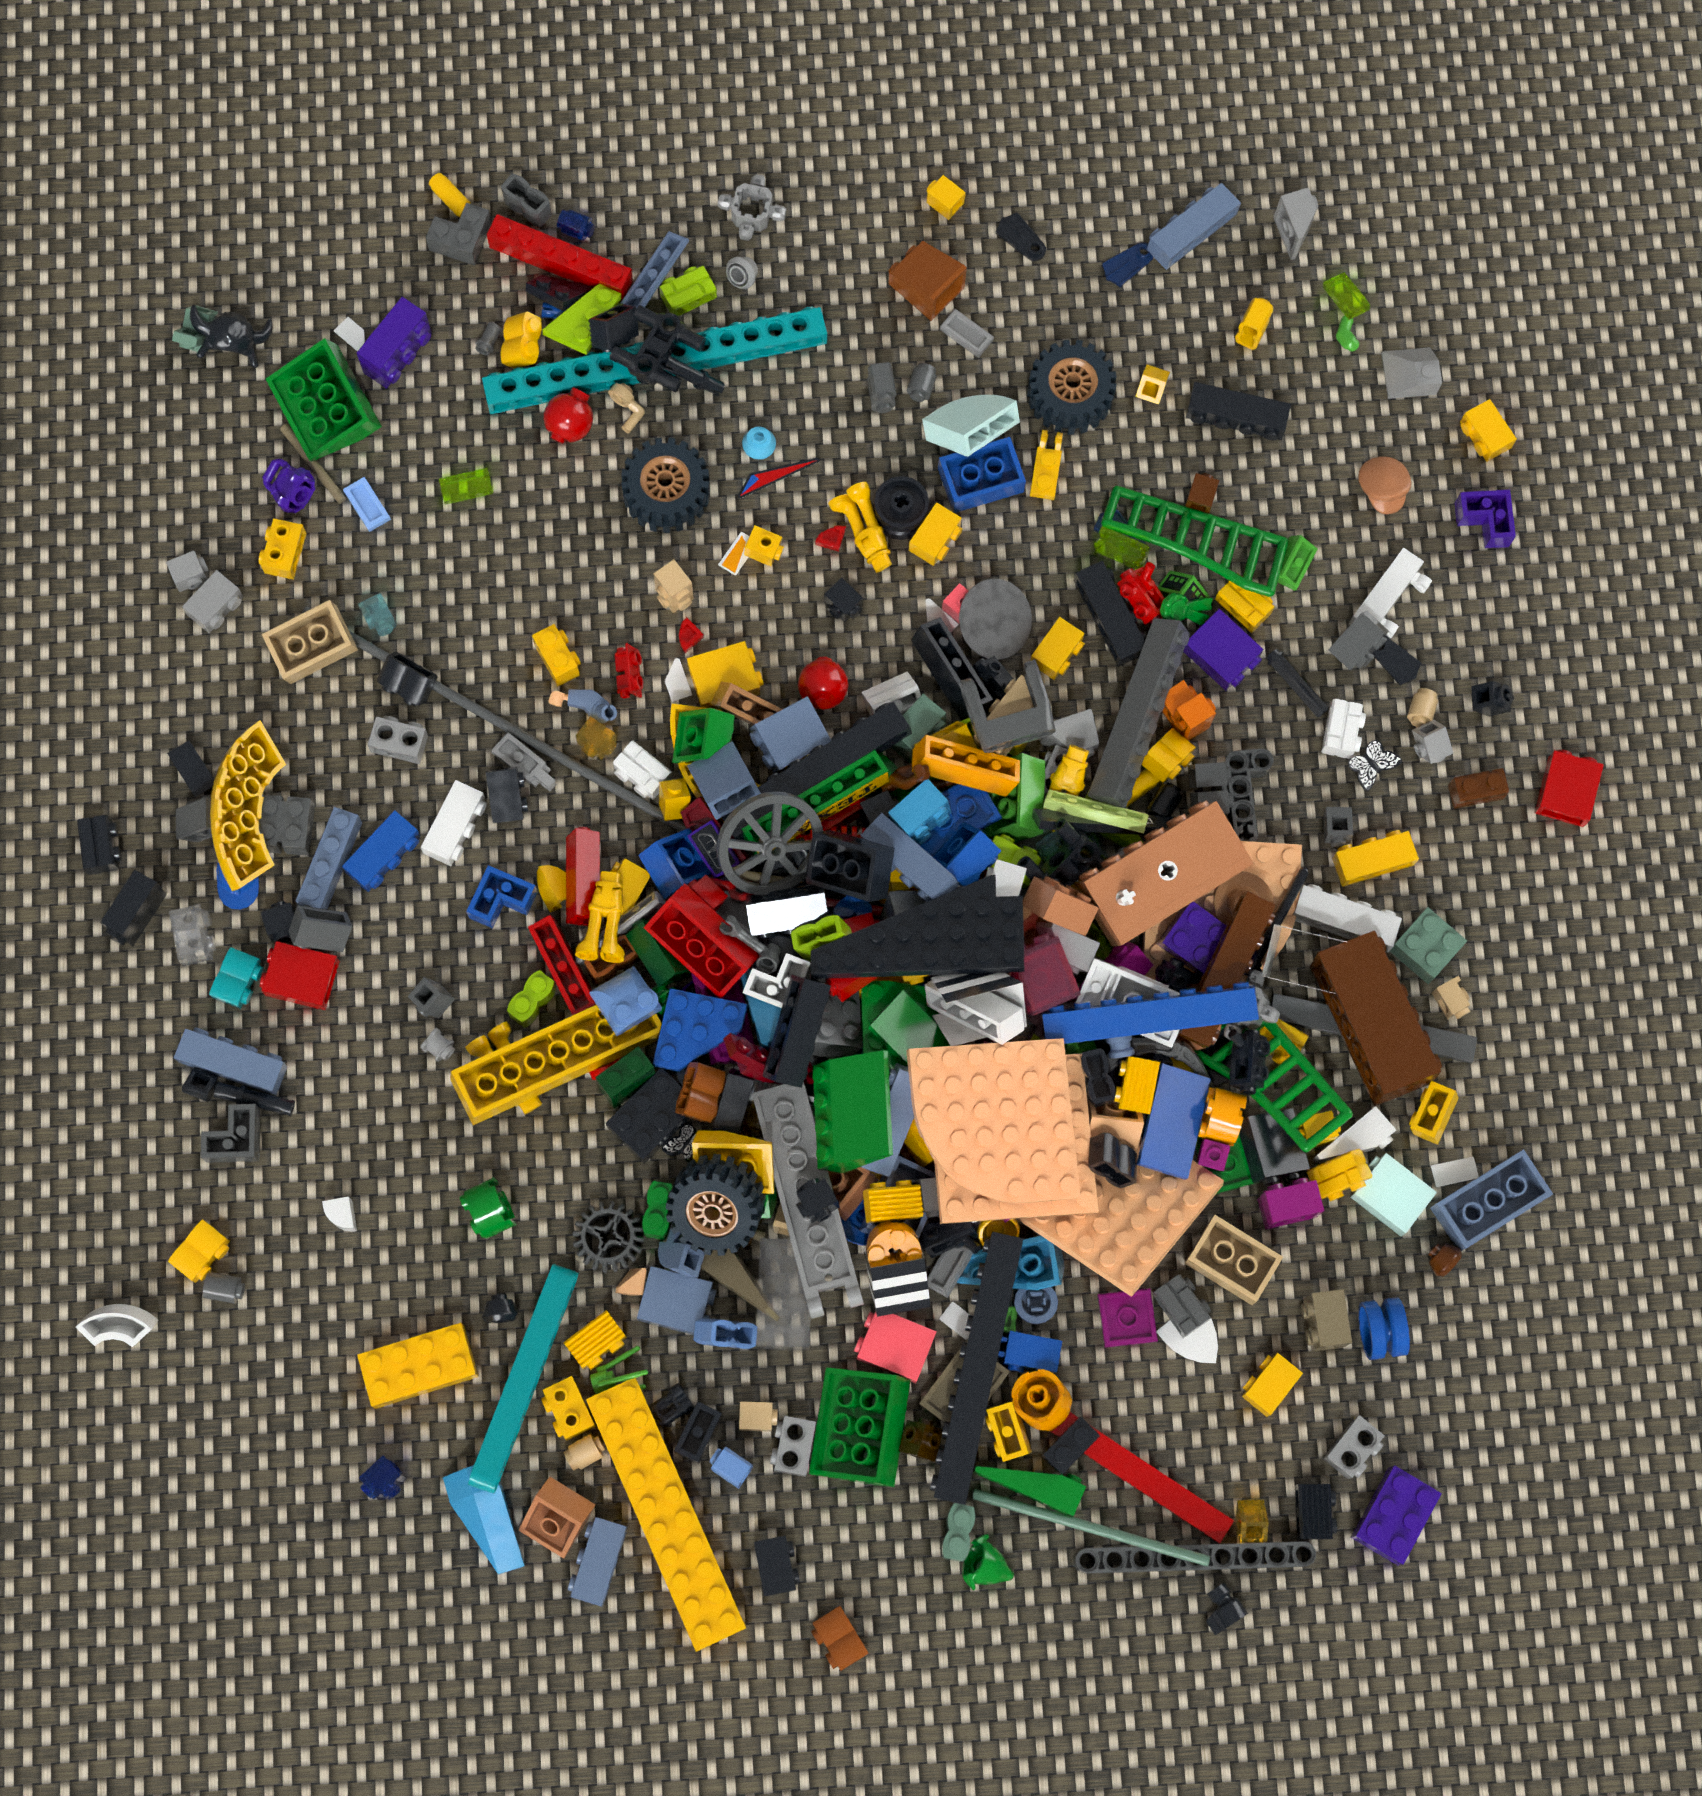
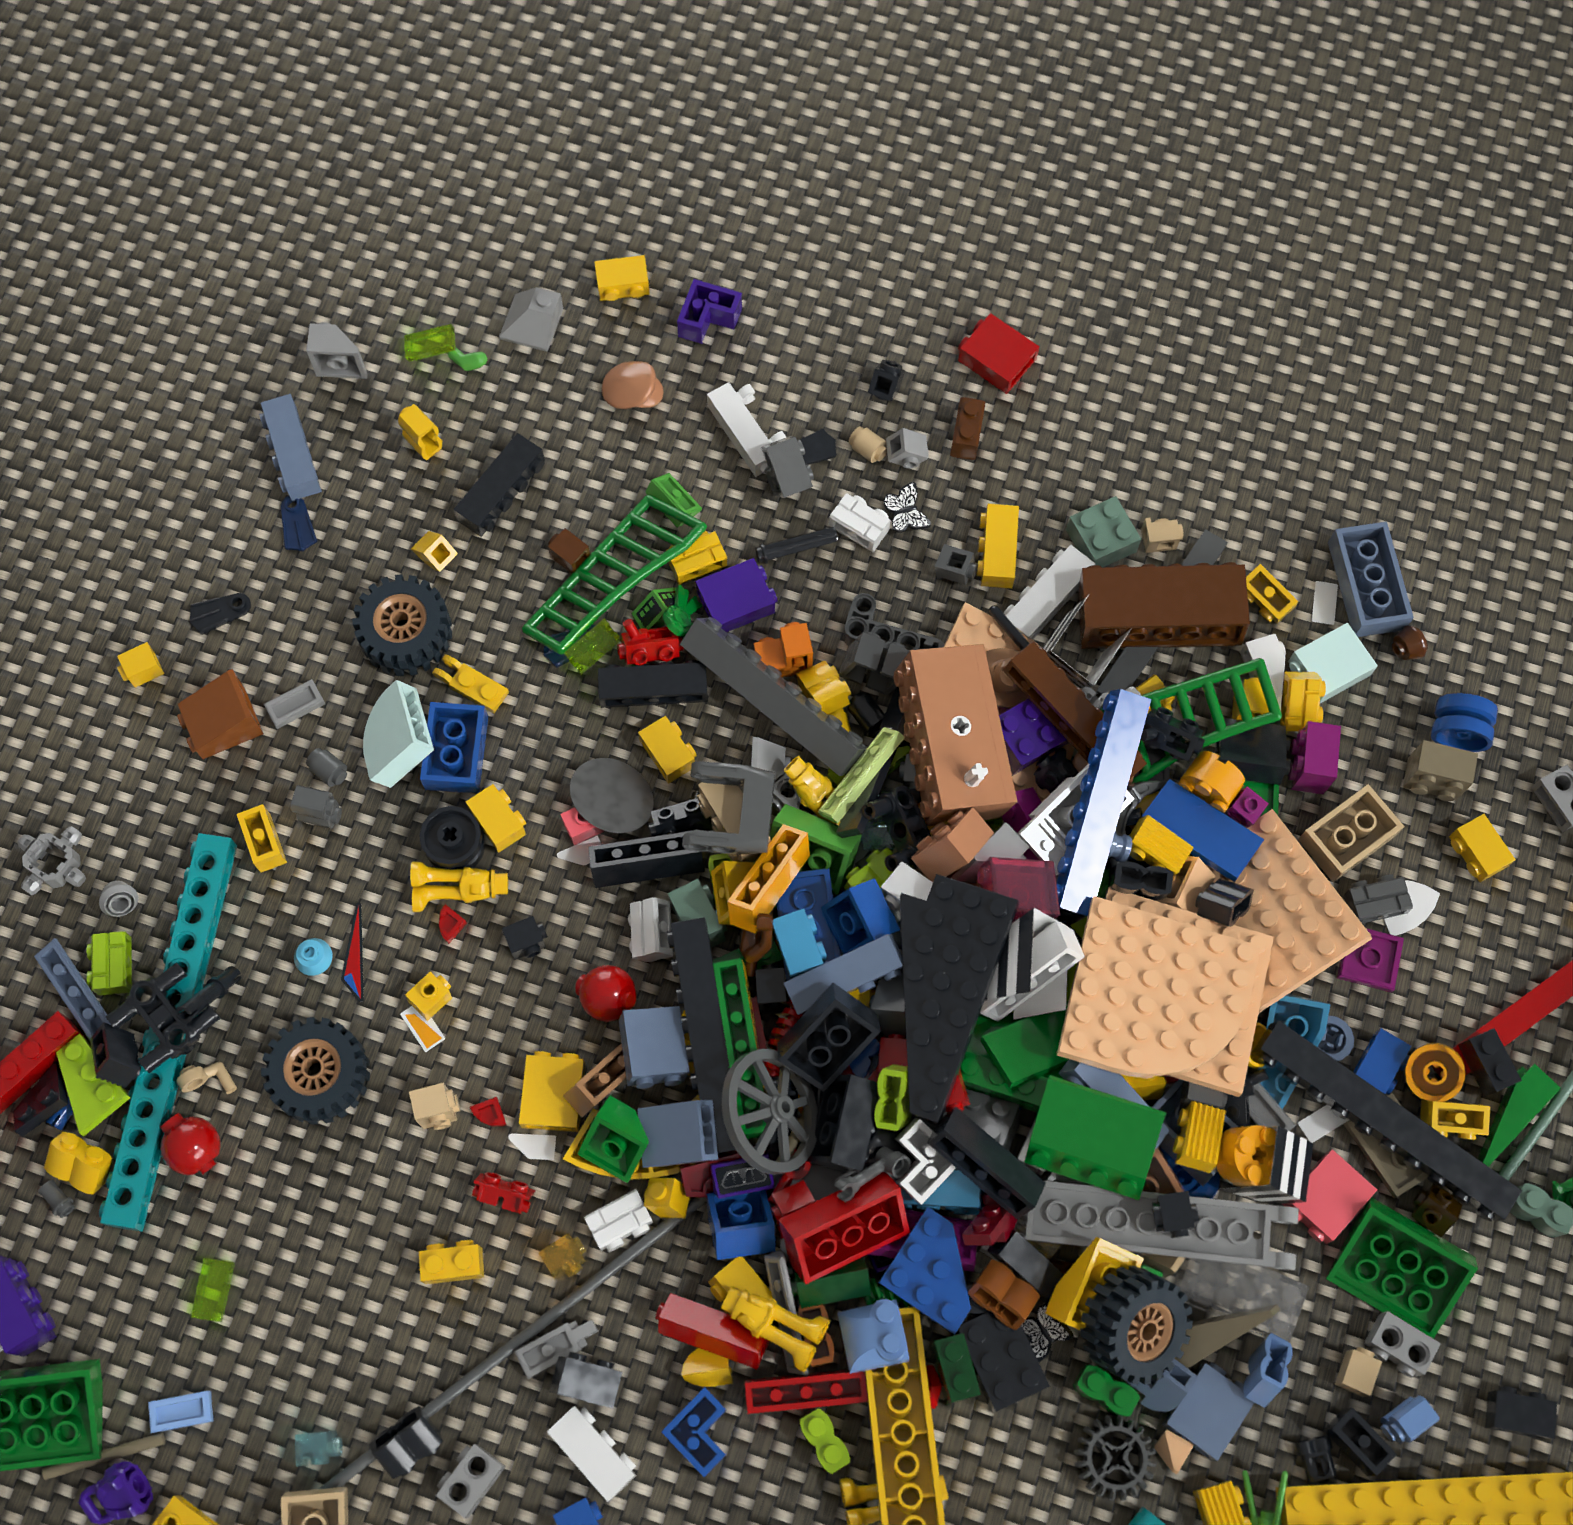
camera: 65 degrees left, 5 degrees down
sand blue arm [548,689,617,724] -> none
none -> yellow brick [237,804,287,873]

